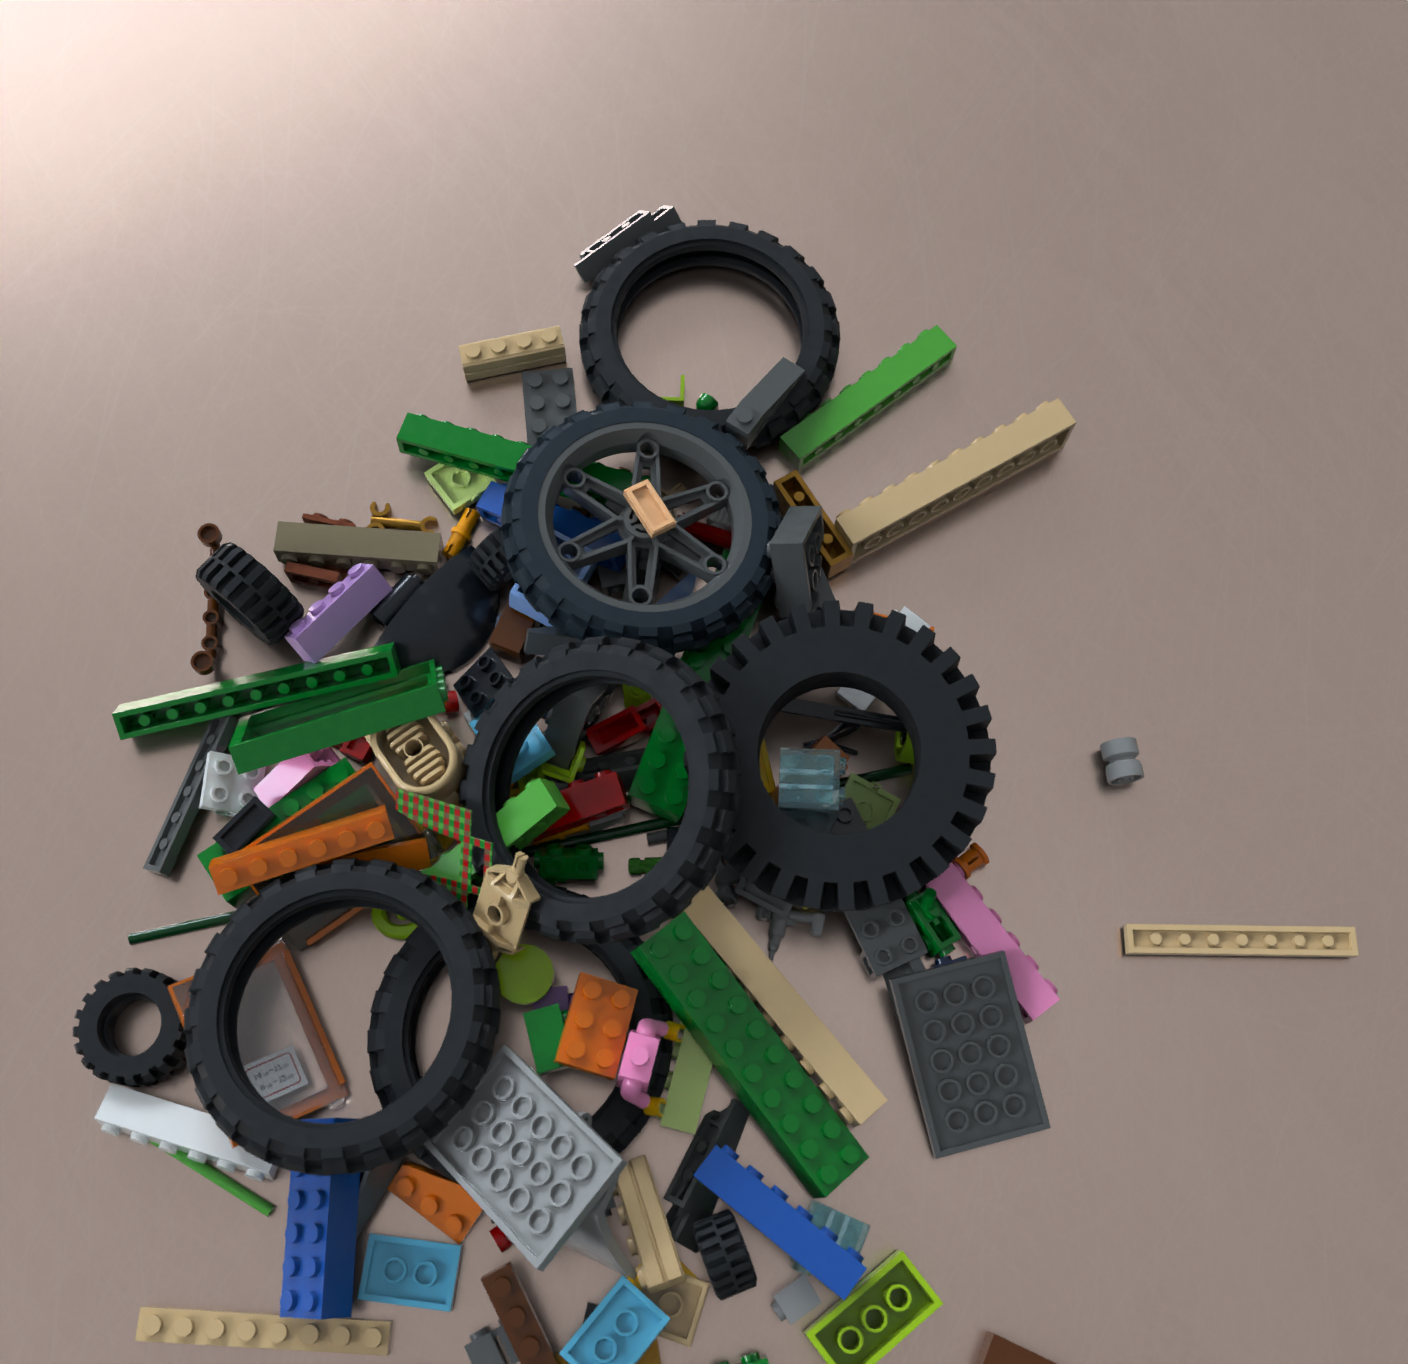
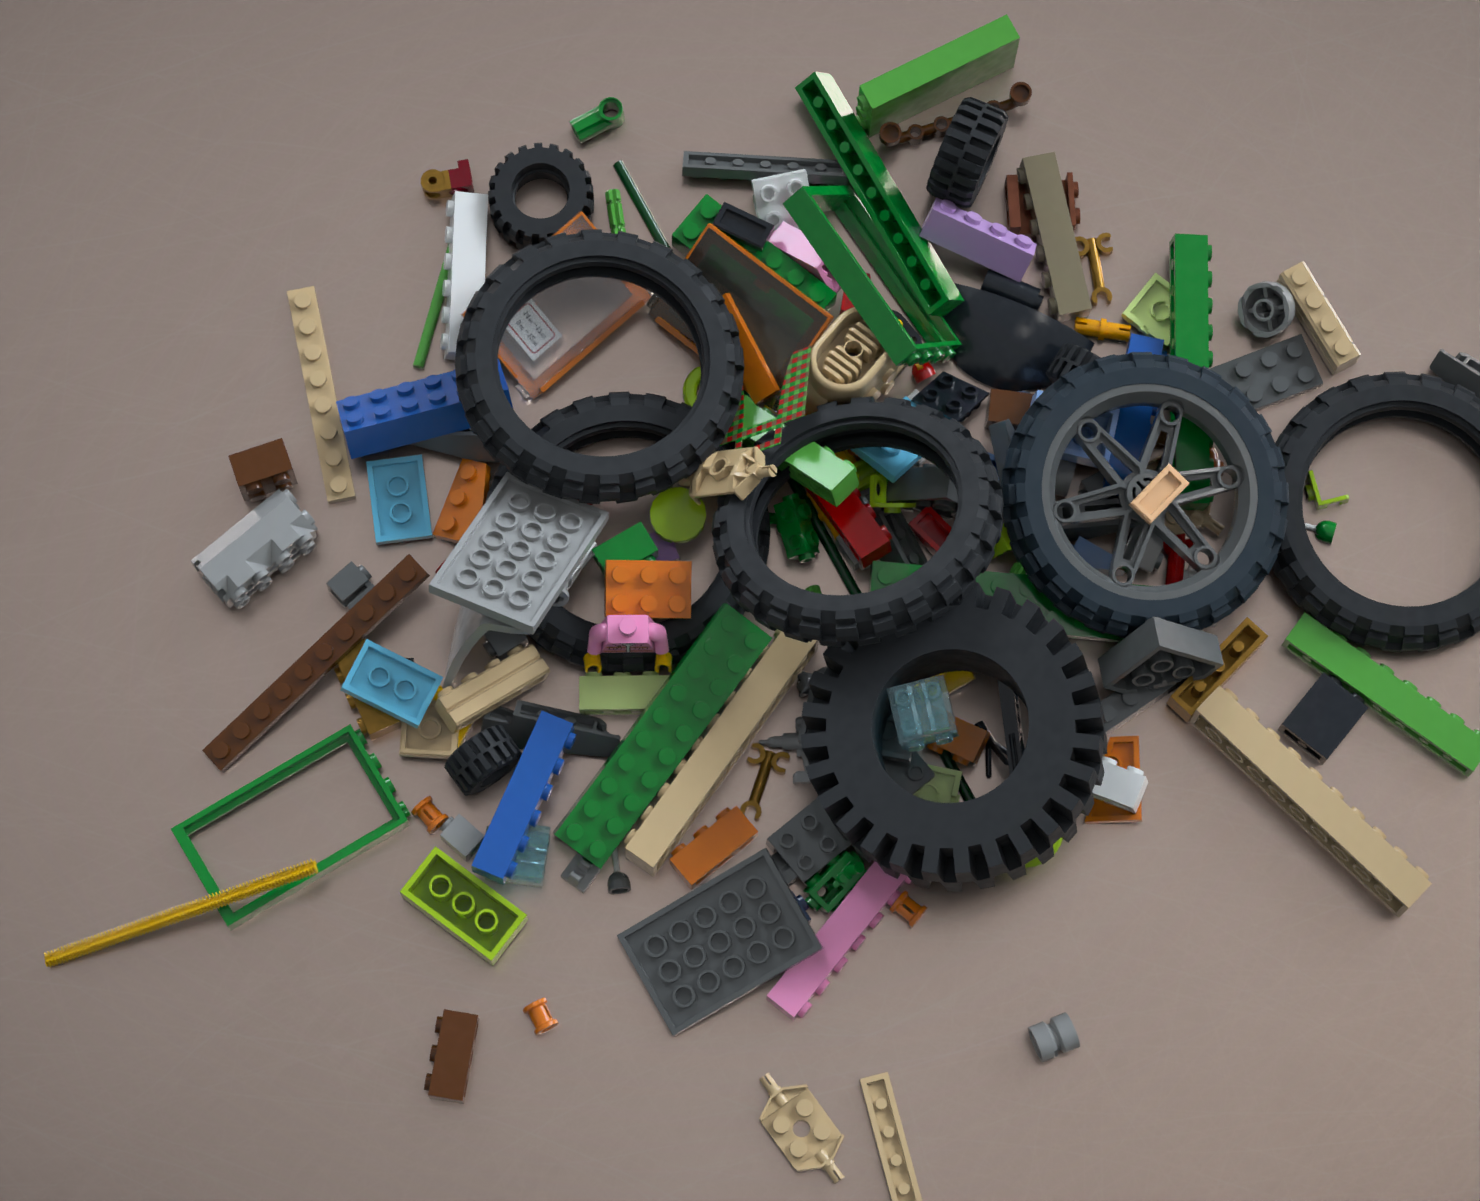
camera: 75 degrees right, 5 degrees up
orange brick [209,804,395,895] -> none
dark grey slope [725,357,805,450] -> none
none -> orange bush [411,796,449,834]
none -> leg [421,159,475,199]
none -> orange bush [523,997,559,1035]
none -> light grey tile [560,852,601,893]
none -> green piece [569,97,625,143]
none -> bright green axle [605,189,626,234]
none -> dark grey hinge [607,848,631,894]
none -> orange brick [670,805,758,890]
none -> pearl gold bar [740,743,790,821]
none -> tan plate [759,1073,845,1184]
none -> bright green brick [856,14,1020,138]
none -> light grey cylinder [1238,281,1295,338]
none -> black panel [1278,672,1368,765]

